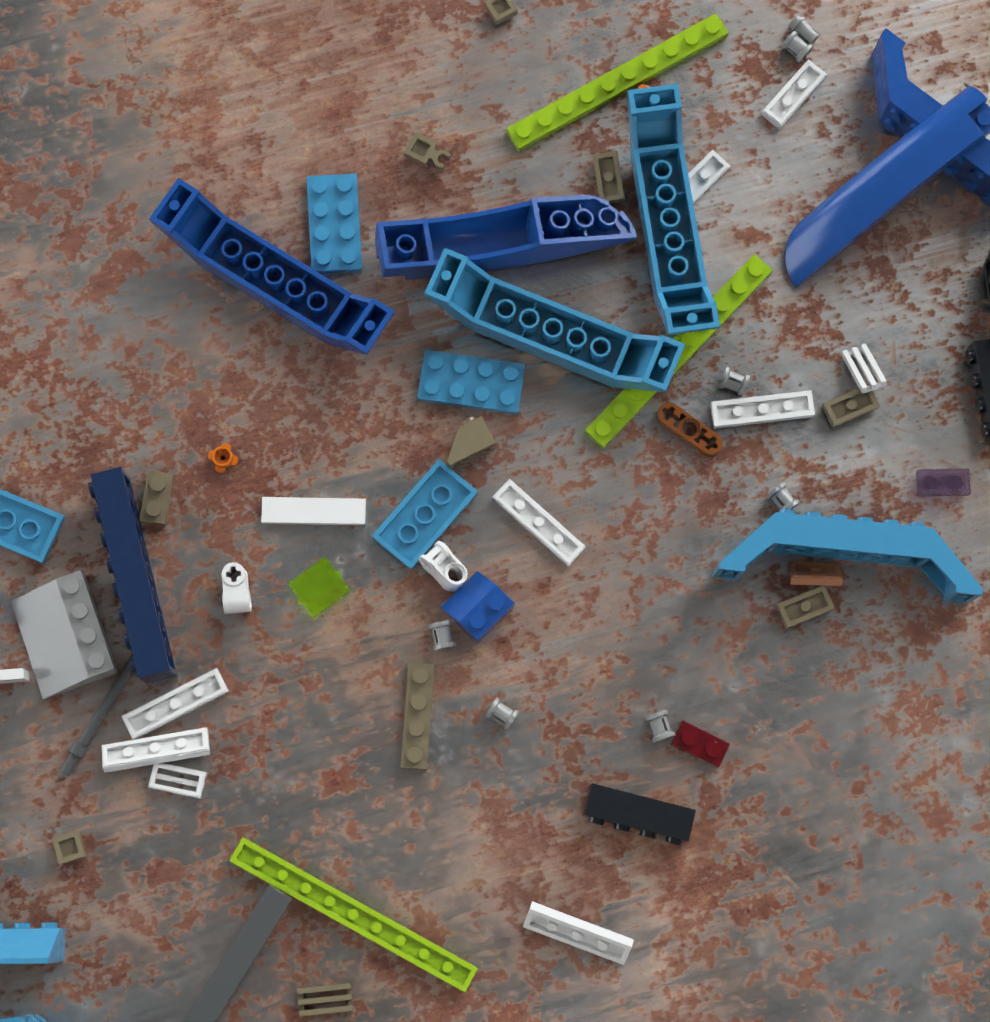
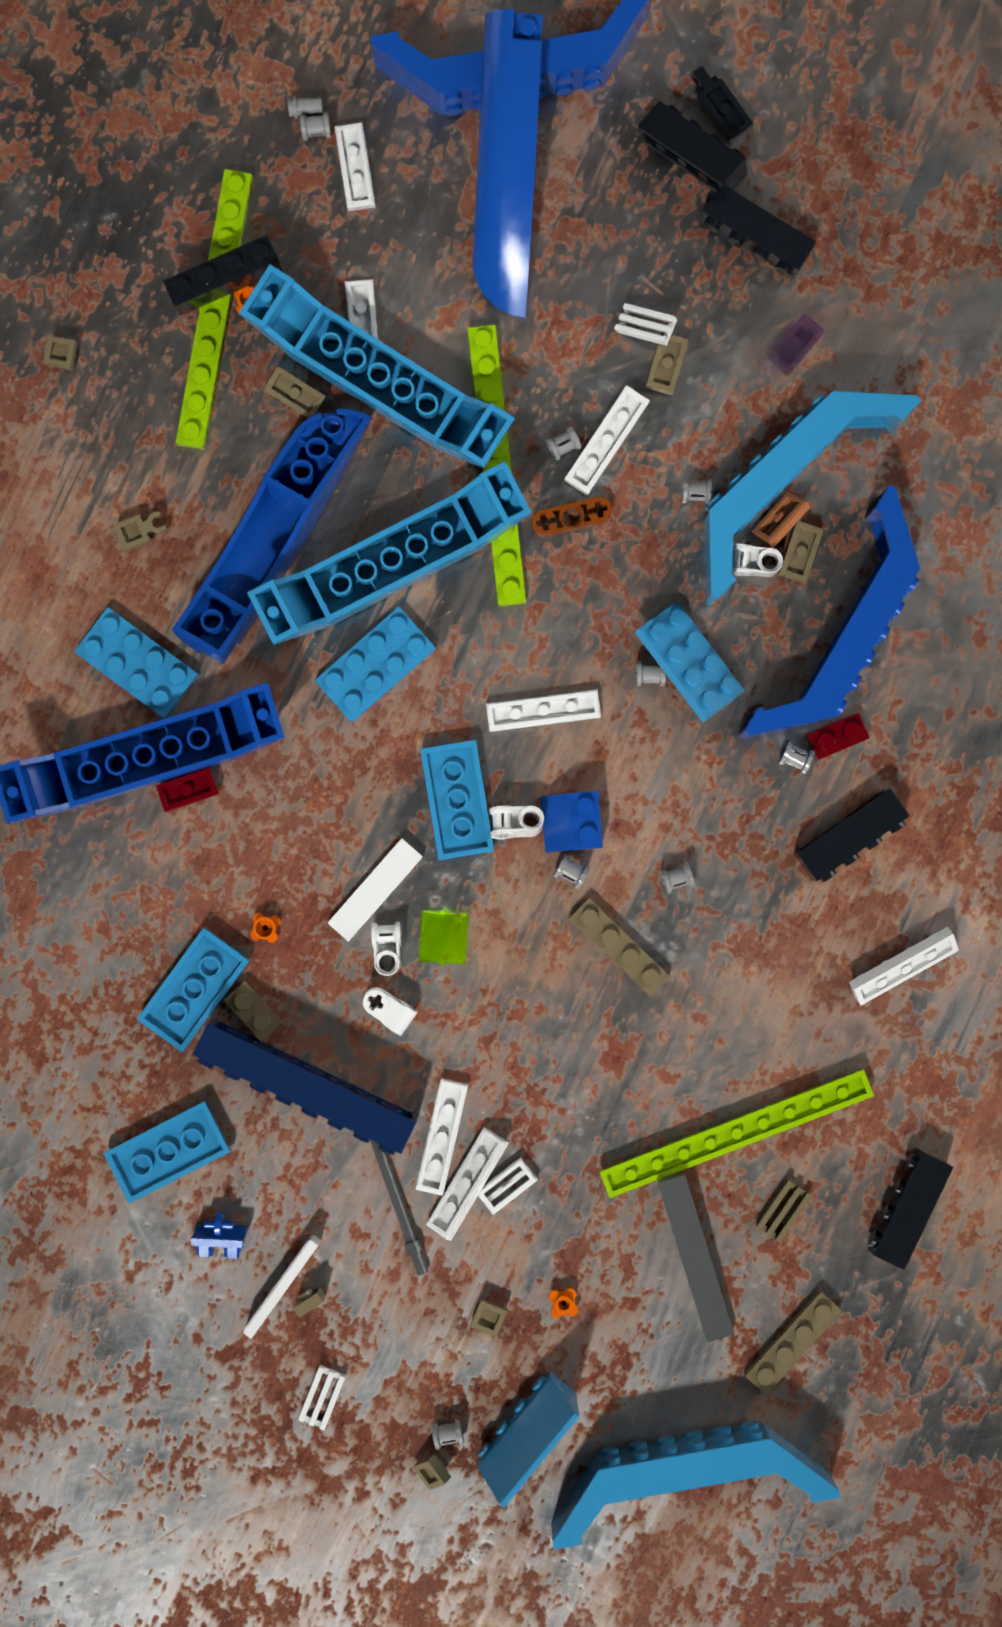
camera: 40 degrees left, 10 degrees up
light grey slope [11,570,119,700] -> none
dark tan slope [447,416,496,470] -> none
none -> dark azure plate [137,927,250,1053]
none -> dark red plate [156,768,220,813]
none -> black brick [163,235,283,316]
none -> white piece [371,921,402,976]
none -> orange plate [549,1288,579,1319]
none -> dark azure plate [635,601,745,722]
none -> light grey bush [636,661,666,686]
none -> white piece [732,544,783,577]
none -> blue slope [738,484,920,739]

